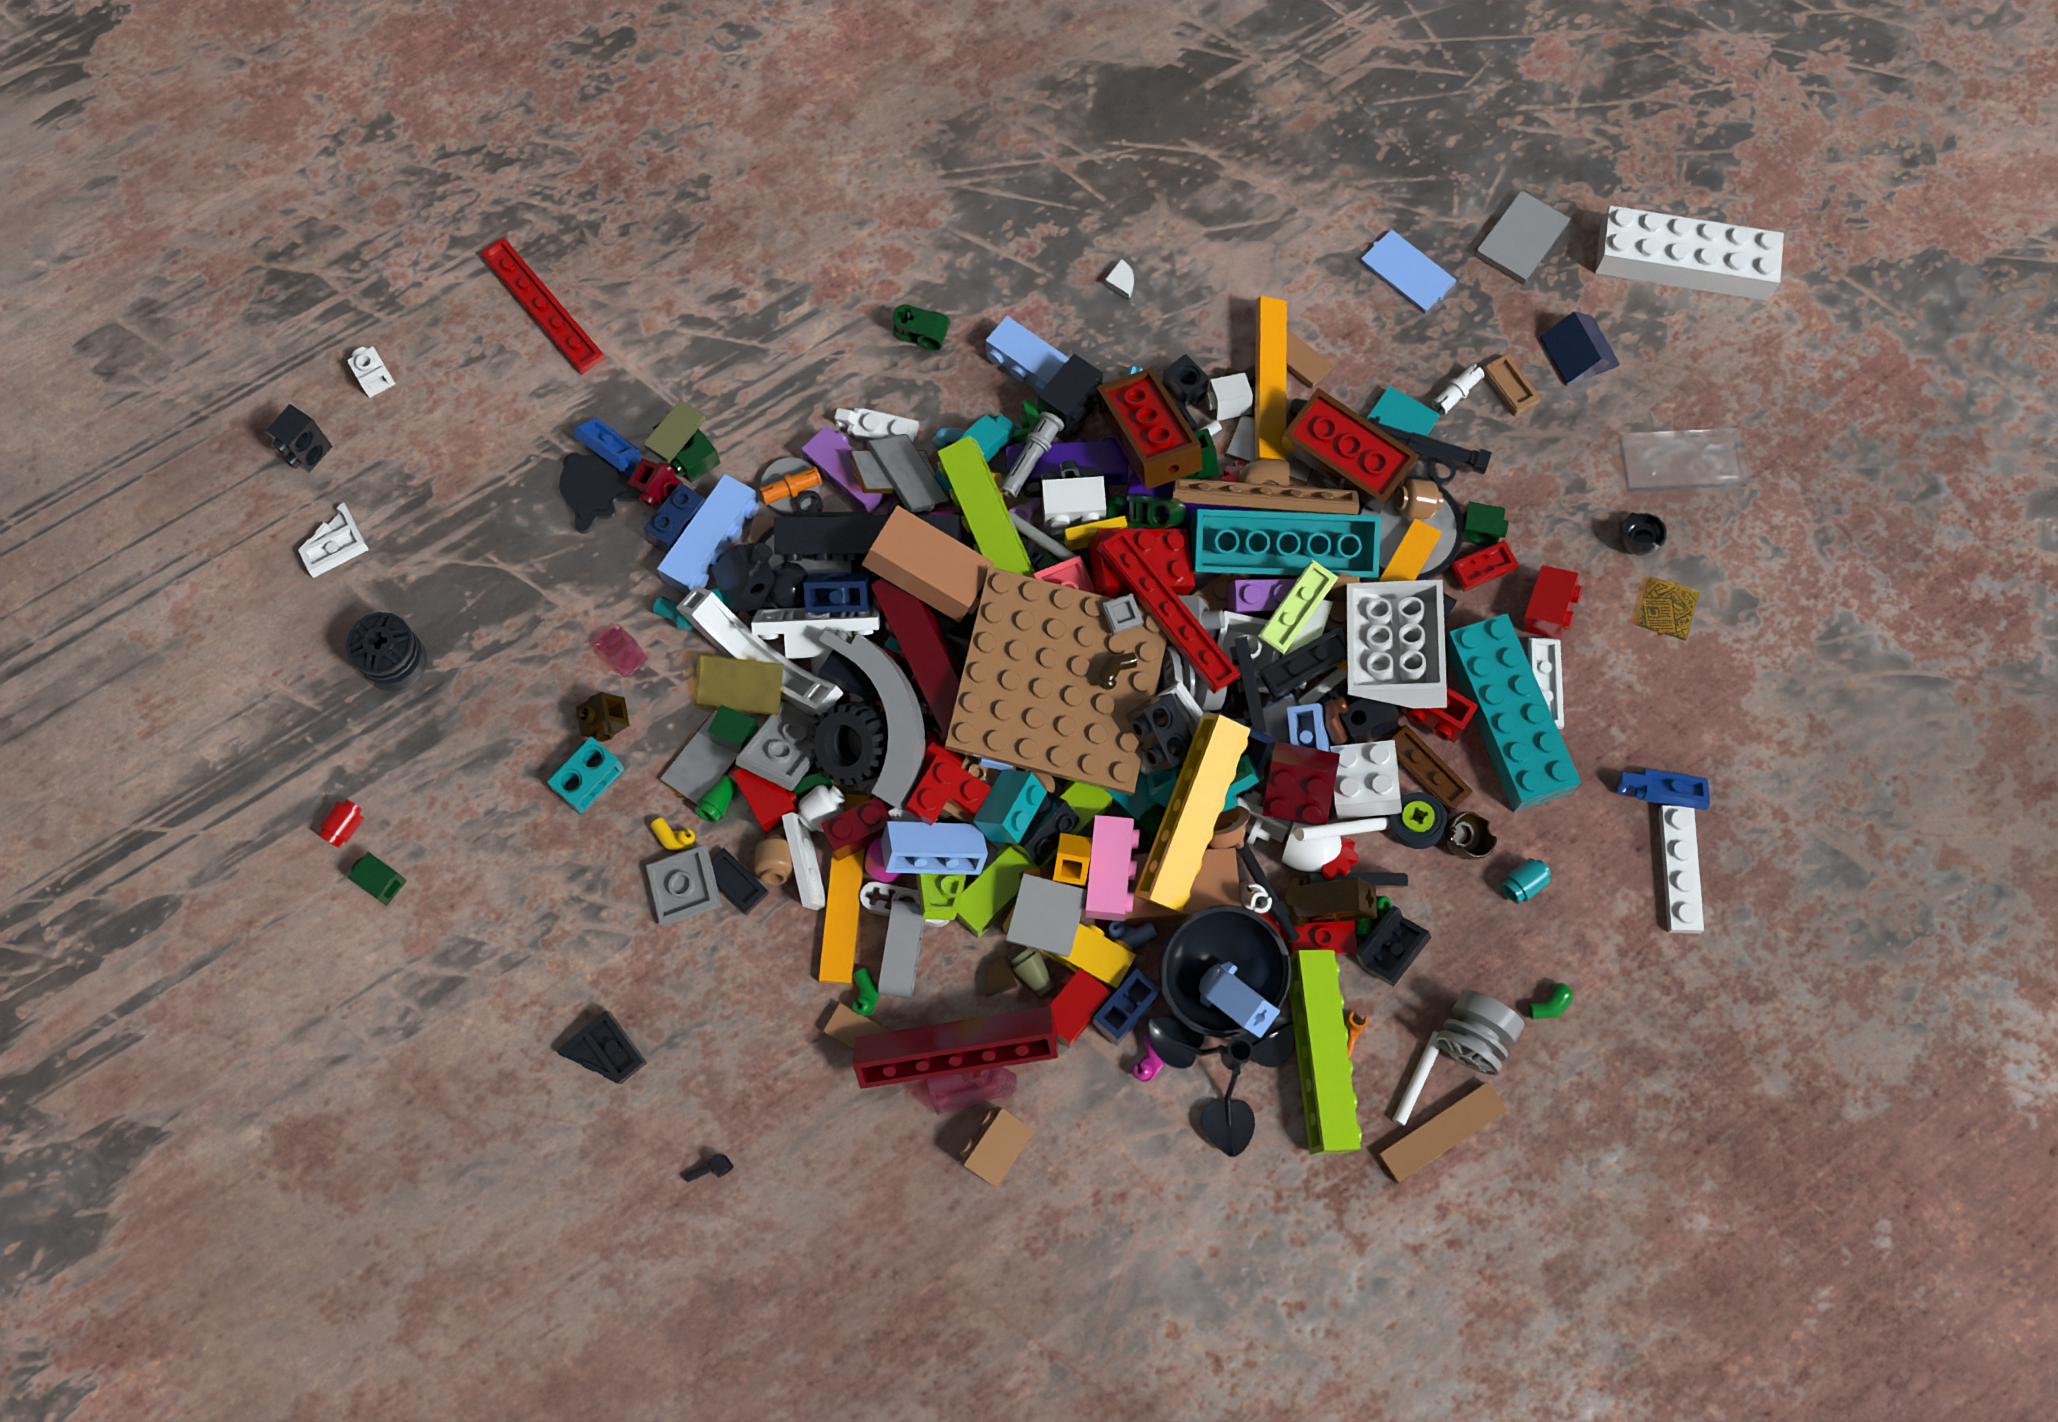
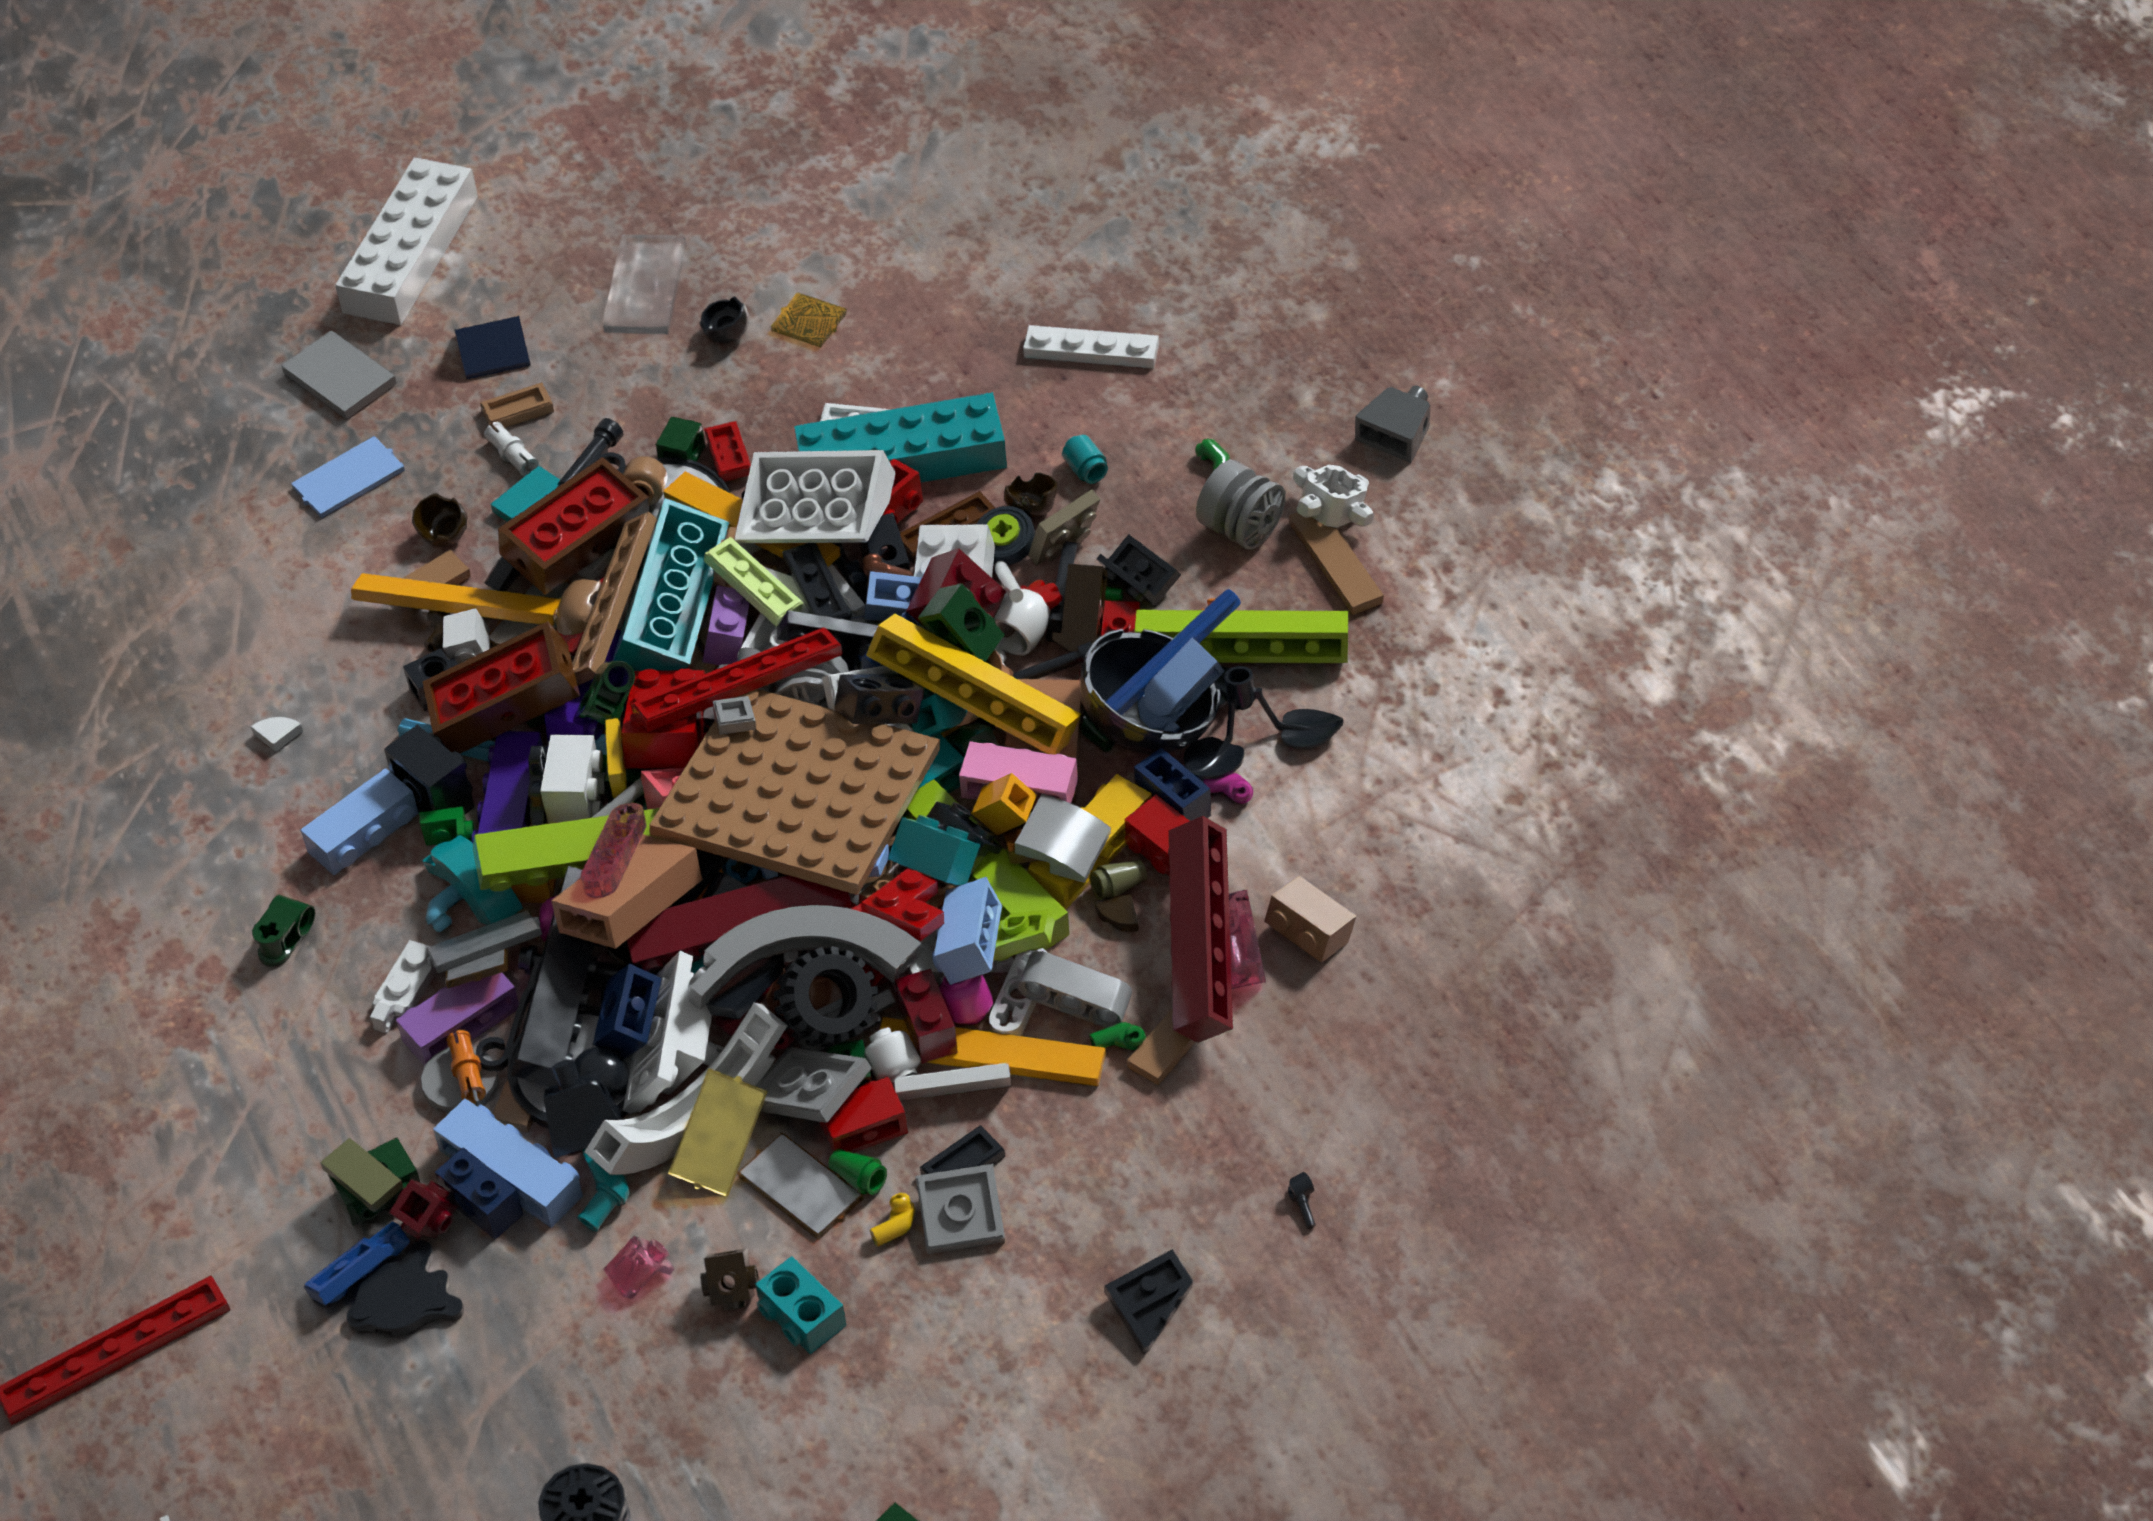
camera: 80 degrees left, 20 degrees down
dark green brick [707,704,759,753] -> none
medium nougat head [754,835,795,885] -> none
light grey pin [999,411,1065,499] -> none
dark brown arm [1097,652,1137,690] -> none
medium blue arm [1108,921,1158,948] -> none
white pin [1239,881,1272,913] -> none
white bar [1392,1031,1440,1126] -> none
red brick [1524,565,1583,640] -> none
blue hinge [1617,768,1710,811] -> none
none -> dark brown hair [412,493,468,546]
none -> clear pink beam [581,803,647,898]
none -> dark green brick [918,583,1005,662]
none -> dark tan plate [1028,489,1100,566]
none -> blue axle [1105,589,1241,716]
none -> white piece [1292,465,1374,528]
none -> dark grey torso [1355,386,1431,463]

